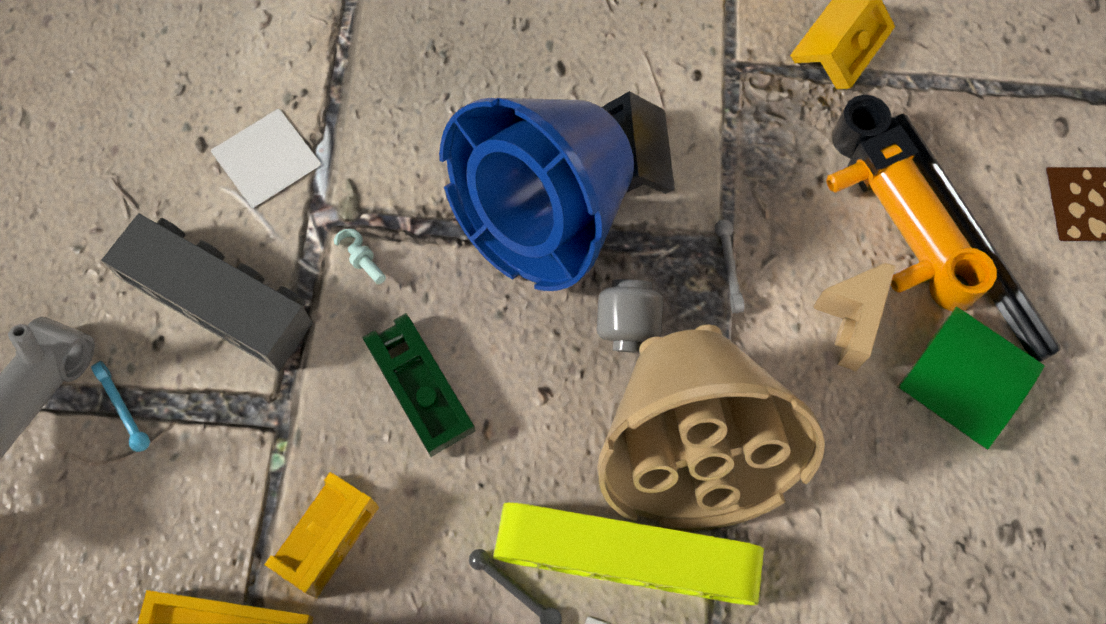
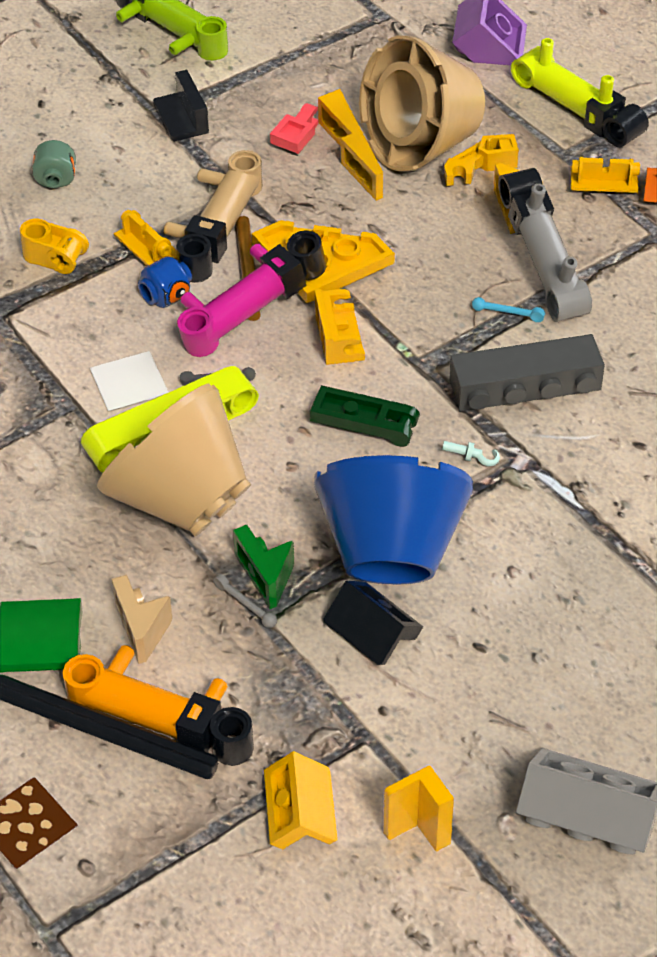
camera: 140 degrees right, 20 degrees down
white sticker [211,109,321,208] -> none
light grey head [596,279,664,353] -> none
none -> green slope [233,524,294,609]

